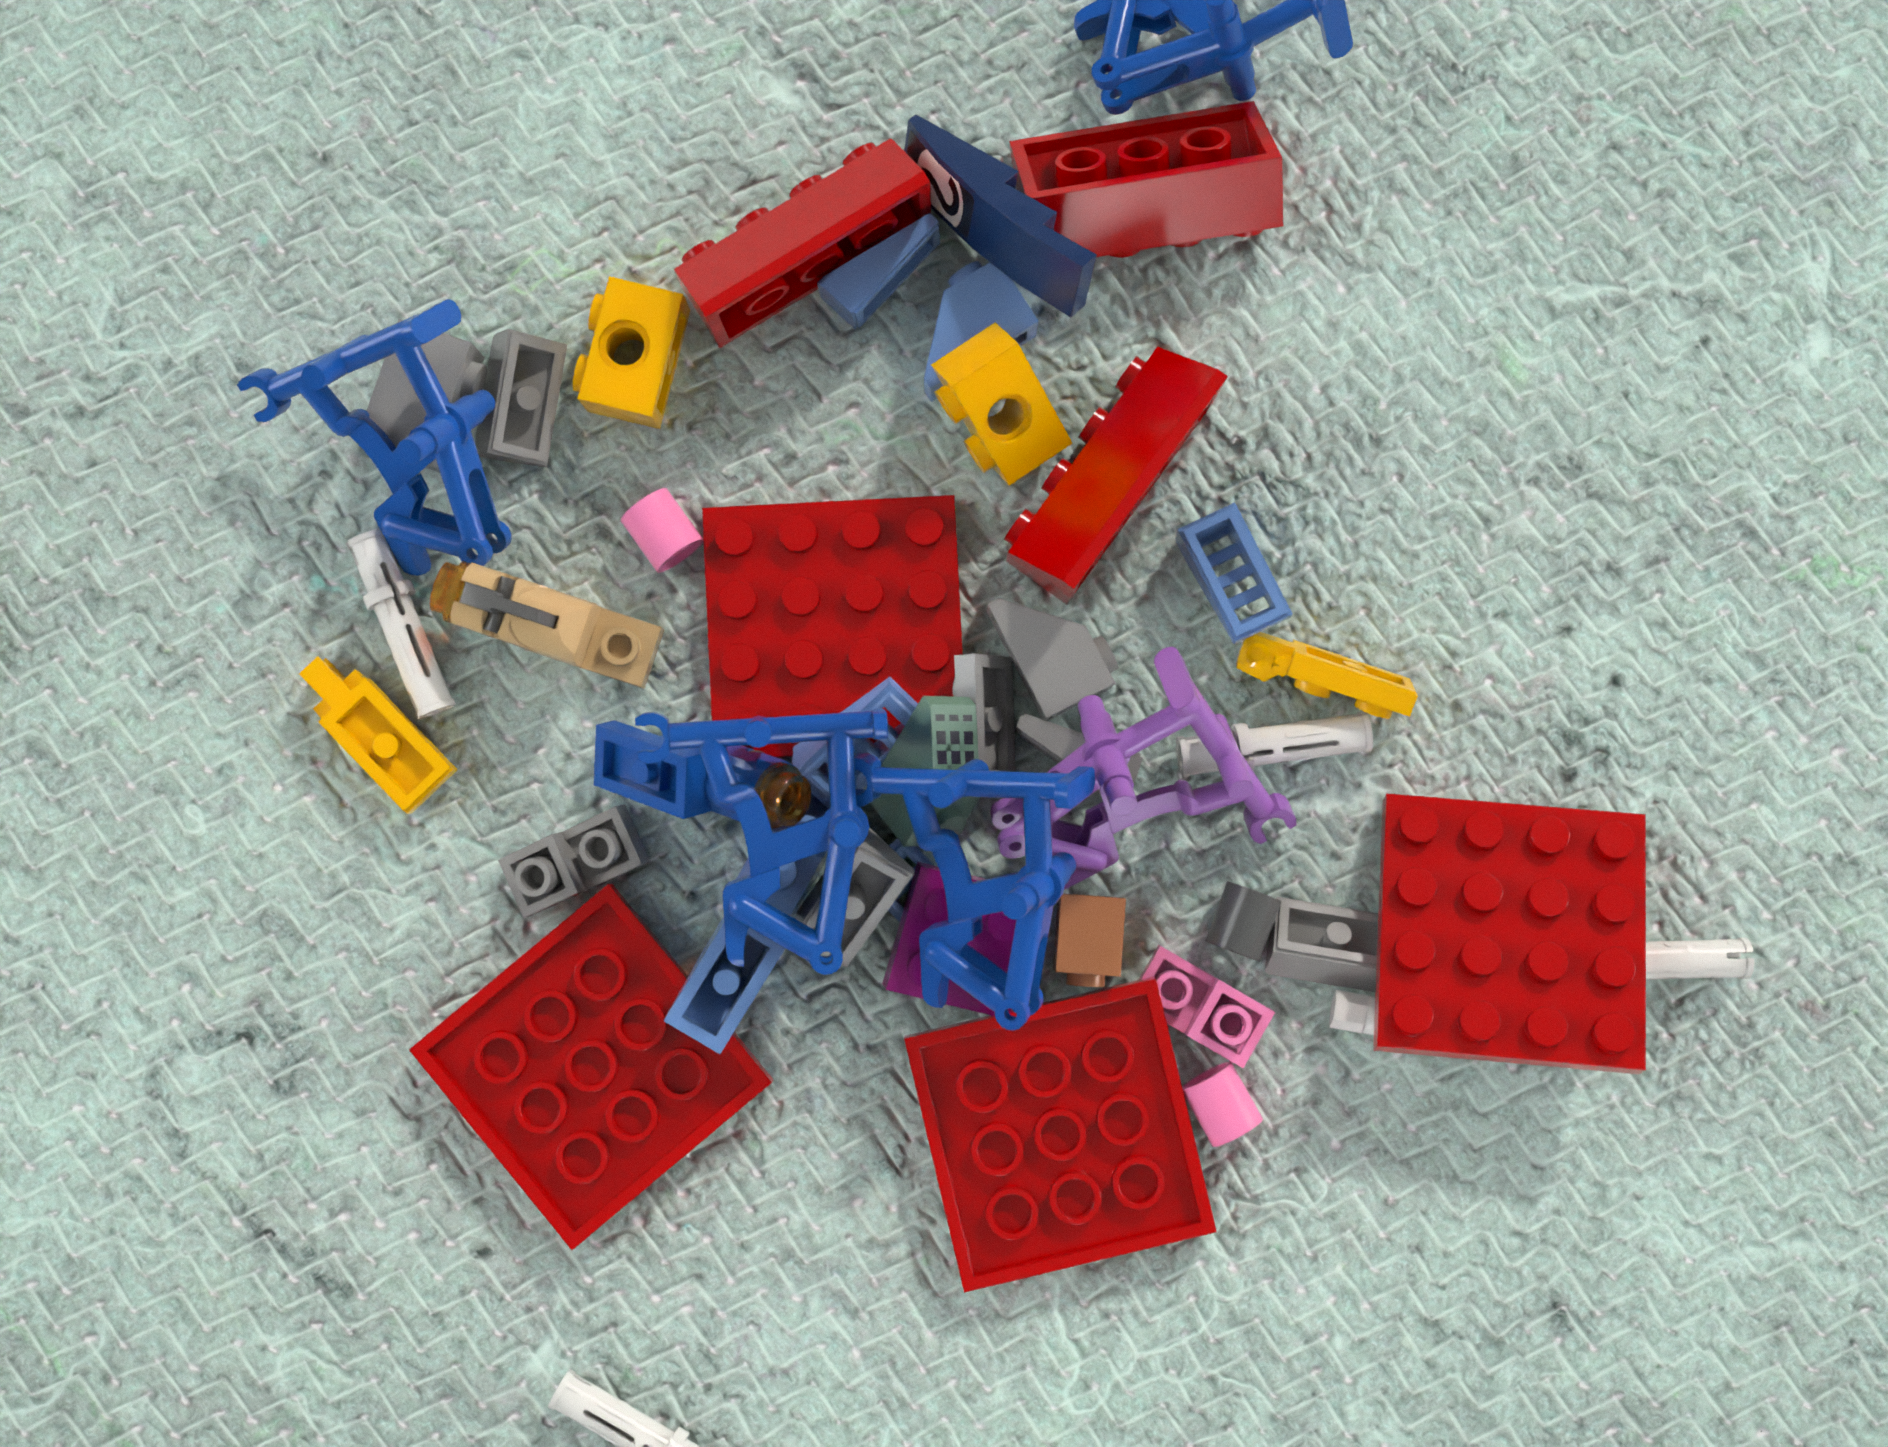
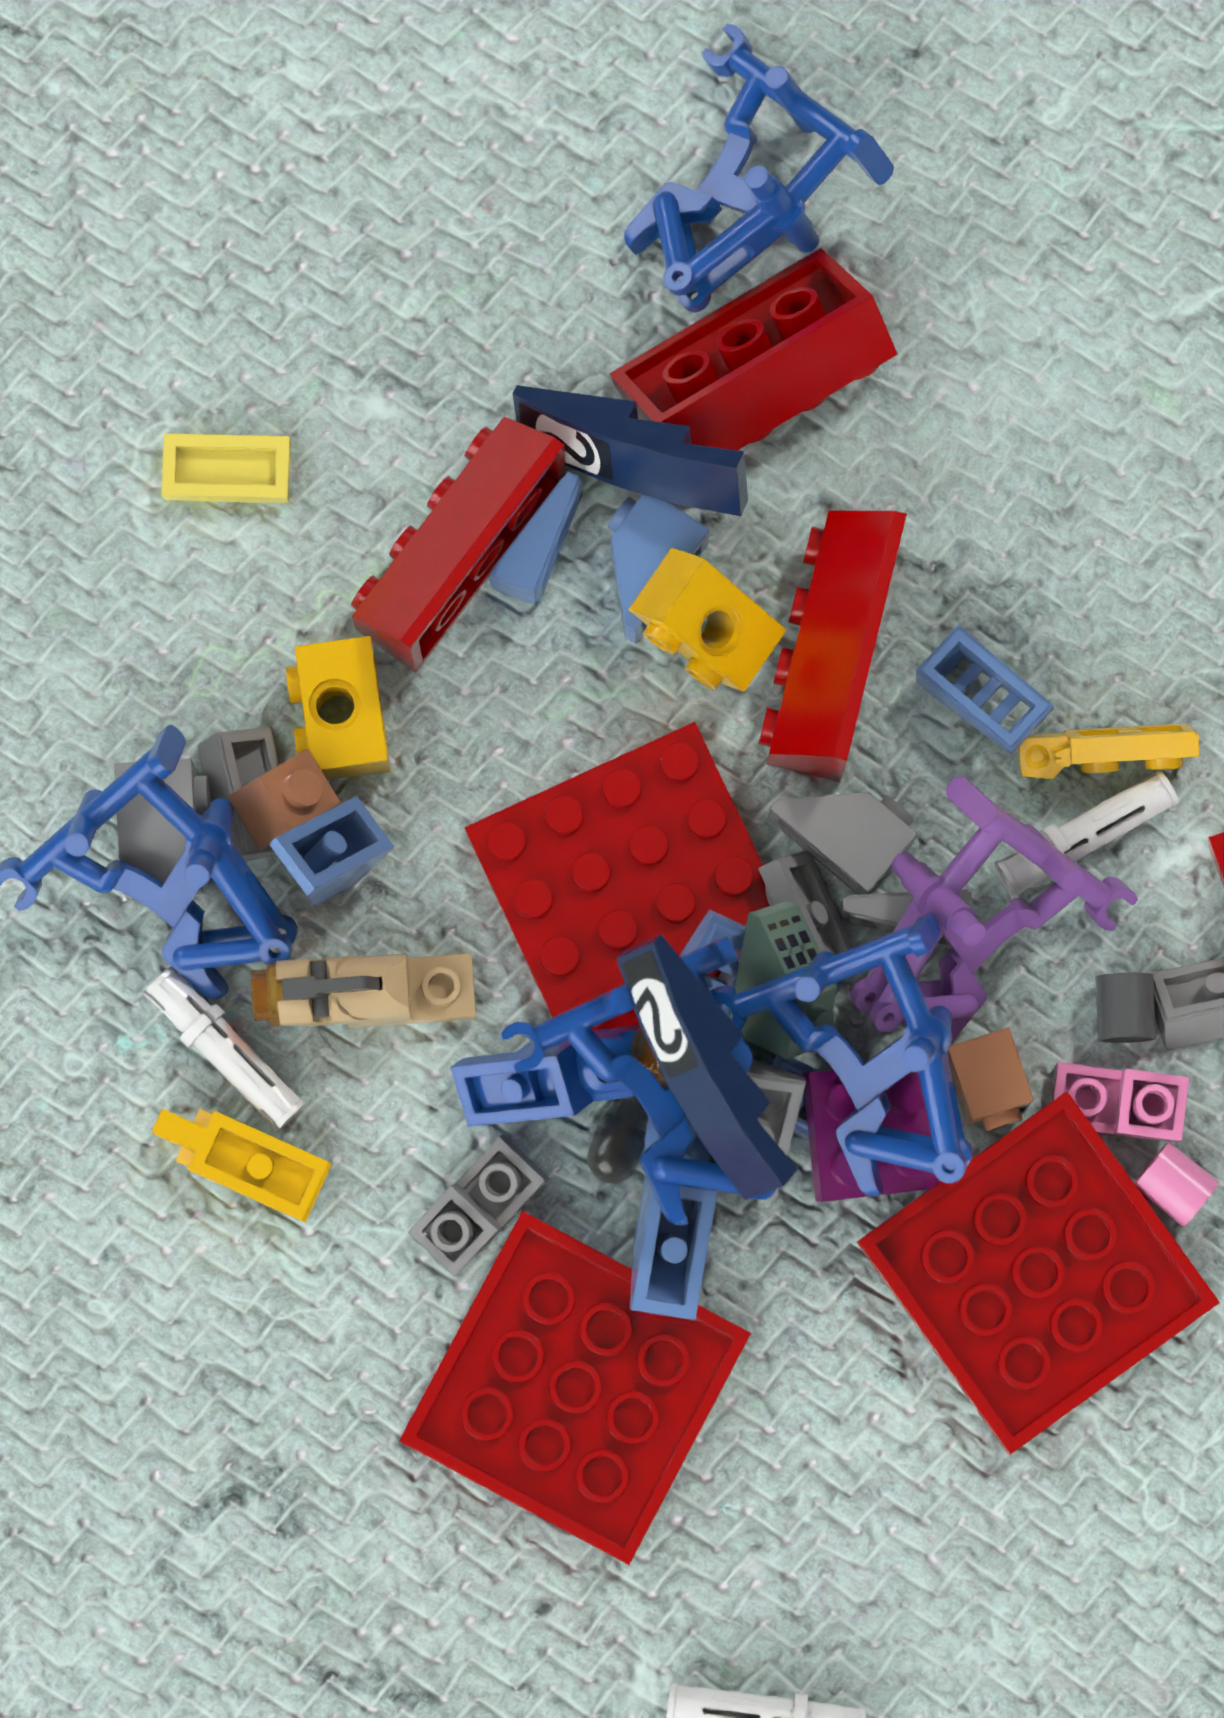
camera: 25 degrees left, 5 degrees down
bright pink beam [620,488,704,573] -> none
none -> light yellow tile [162,433,291,503]
none -> nougat brick [228,748,341,851]
none -> medium blue slope [269,796,394,907]
none -> clear smoke cylinder [587,1096,646,1184]
none -> dark blue slope [616,934,798,1200]

